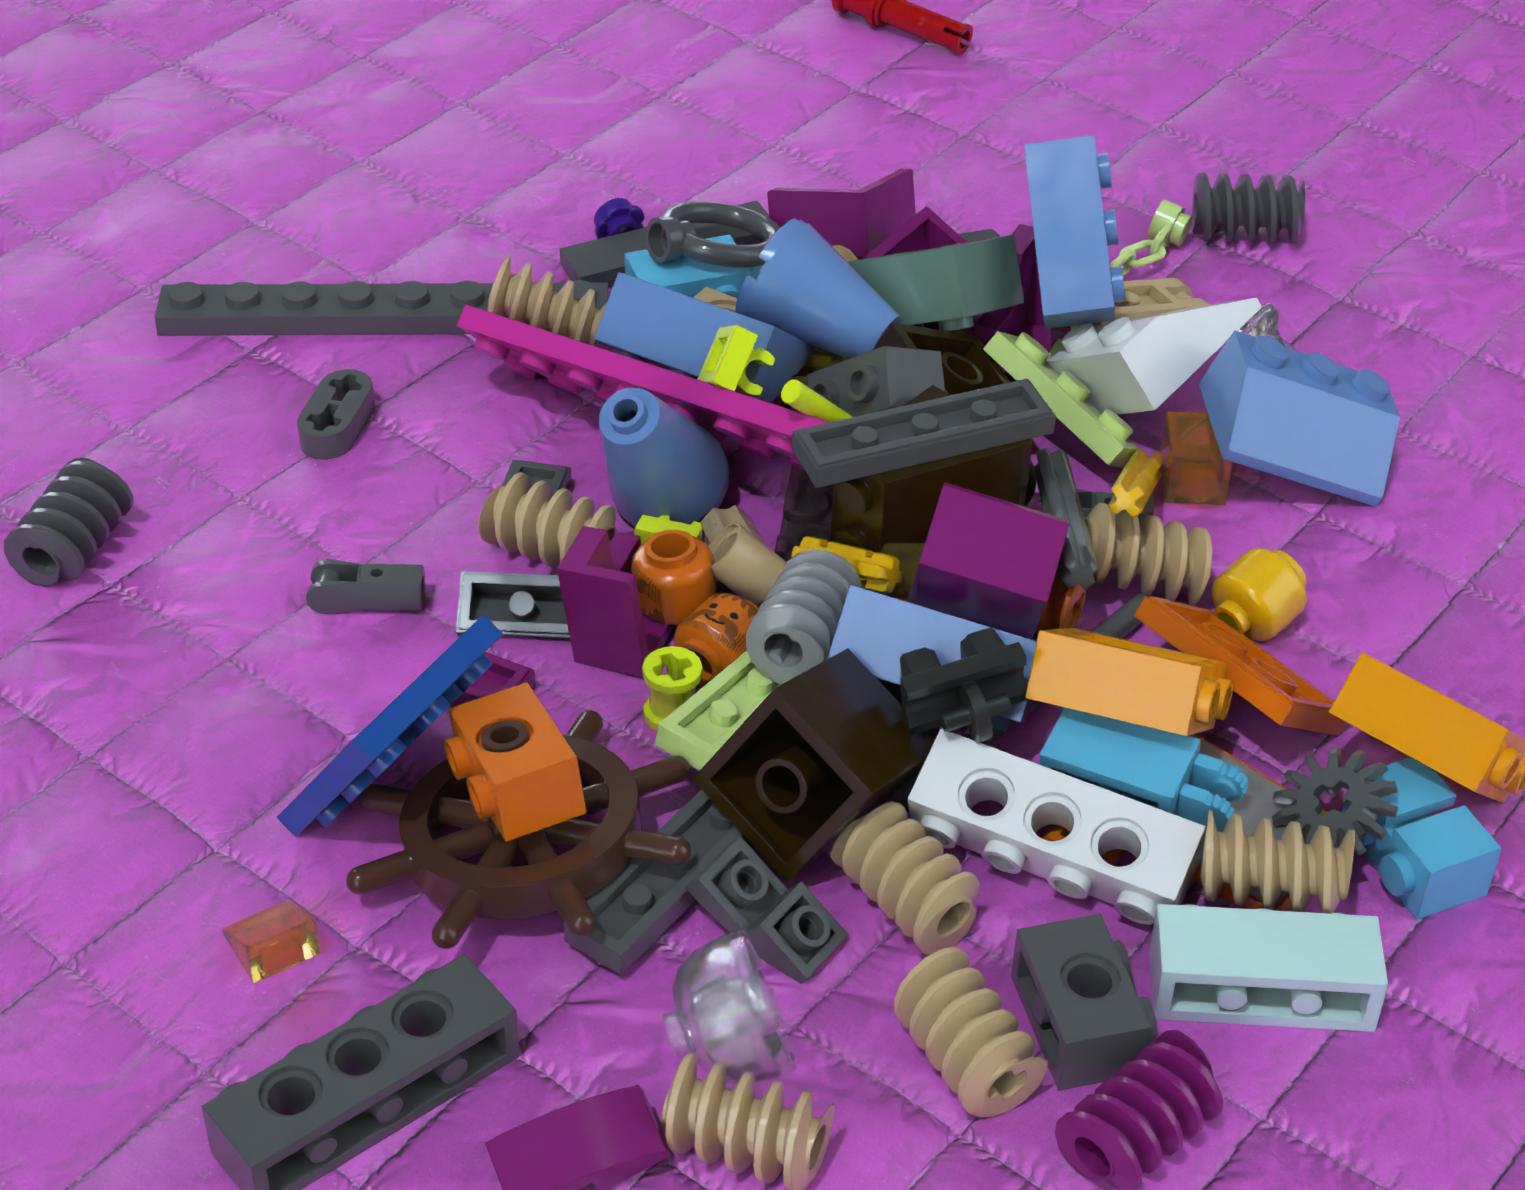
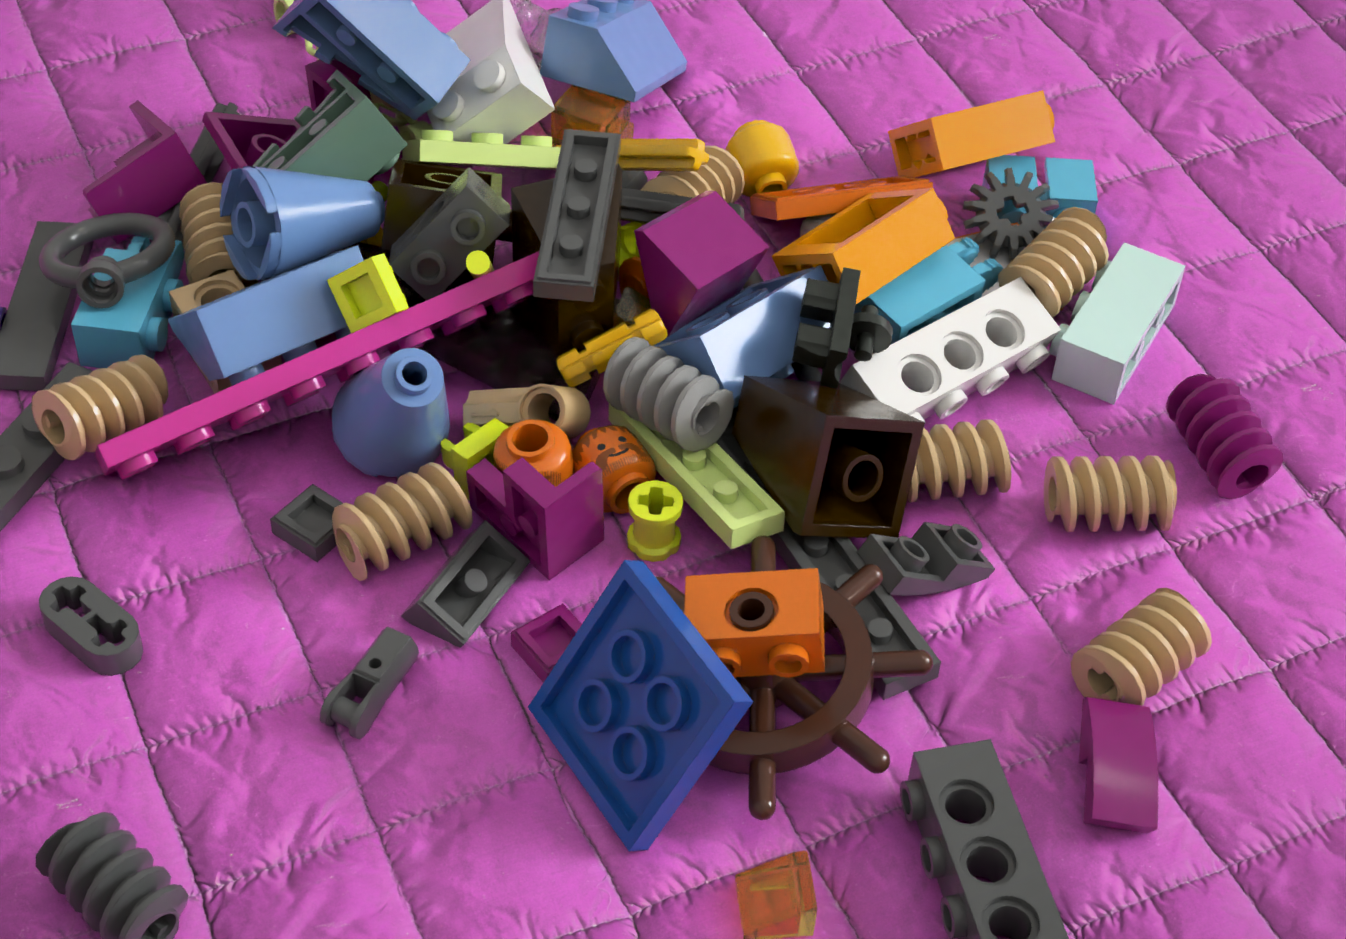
camera: 65 degrees left, 5 degrees up
clear cylinder [663,927,797,1085] -> none
dark grey brick [1011,914,1157,1091] -> none

